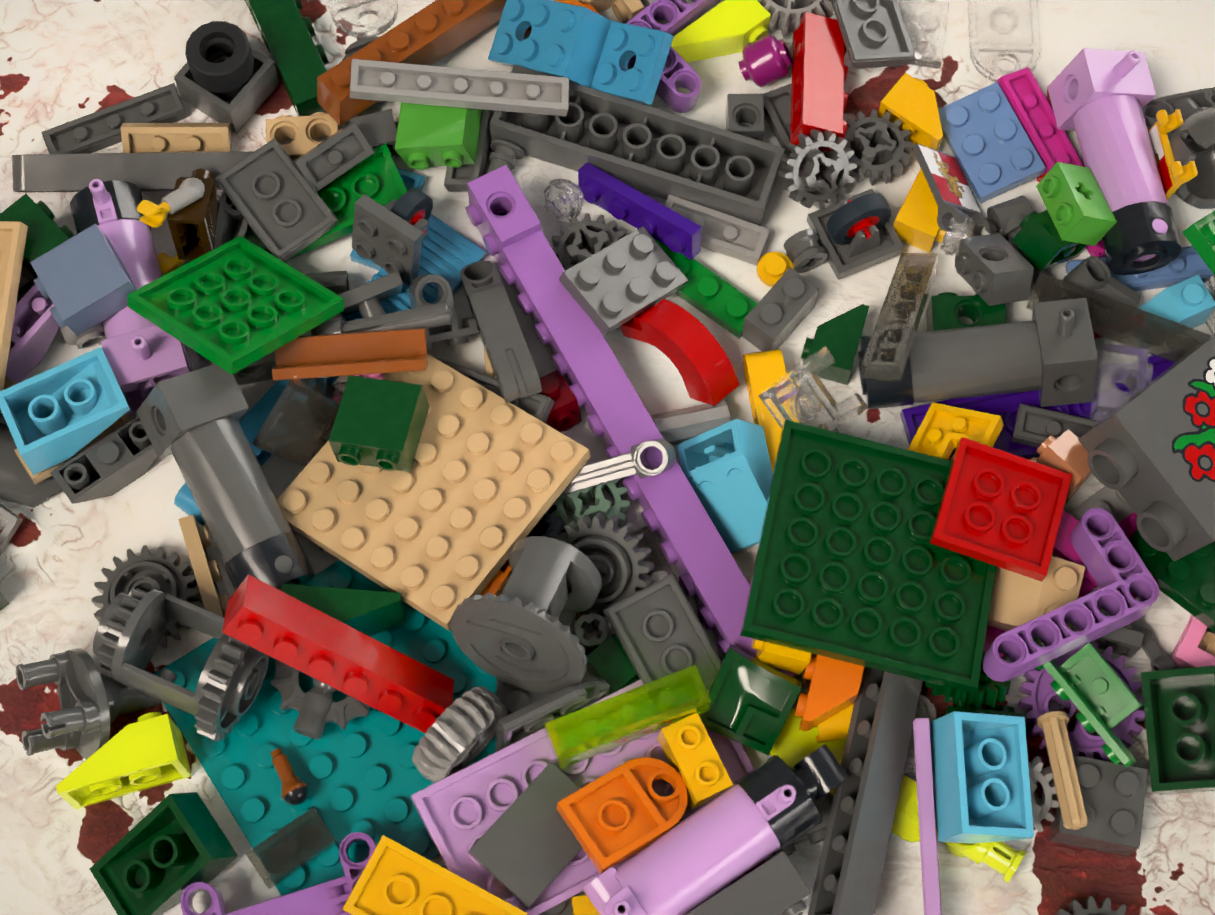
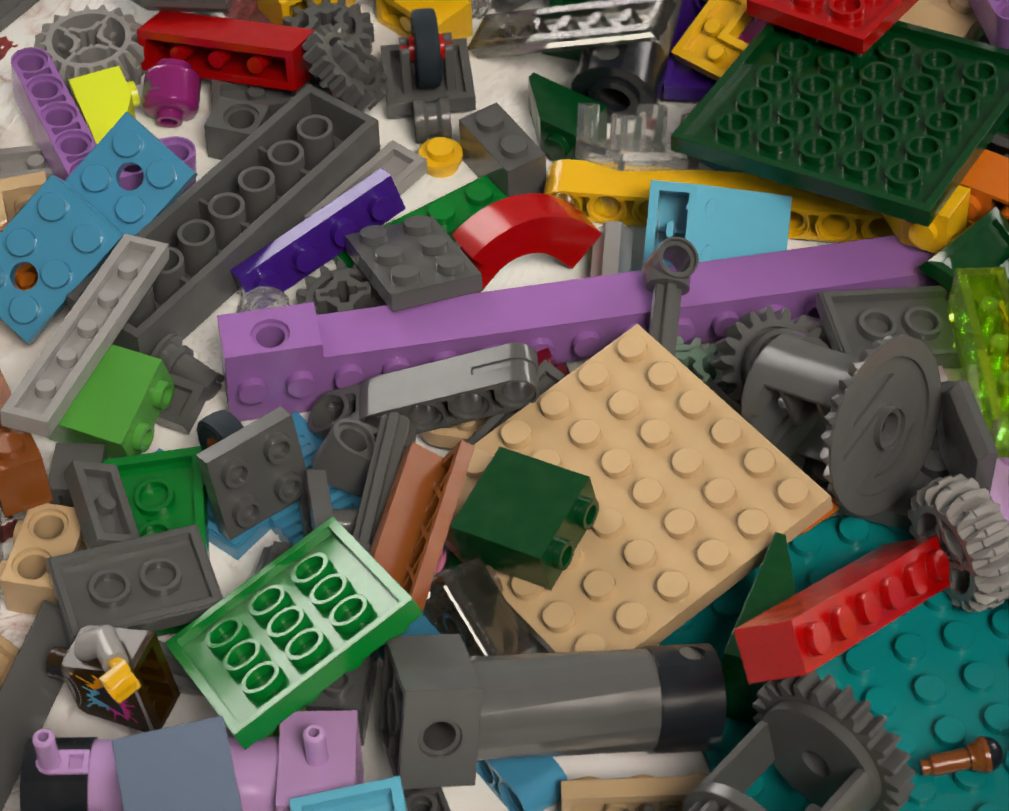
camera: 70 degrees left, 20 degrees down
dark grey animal [270,659,371,740] -> none

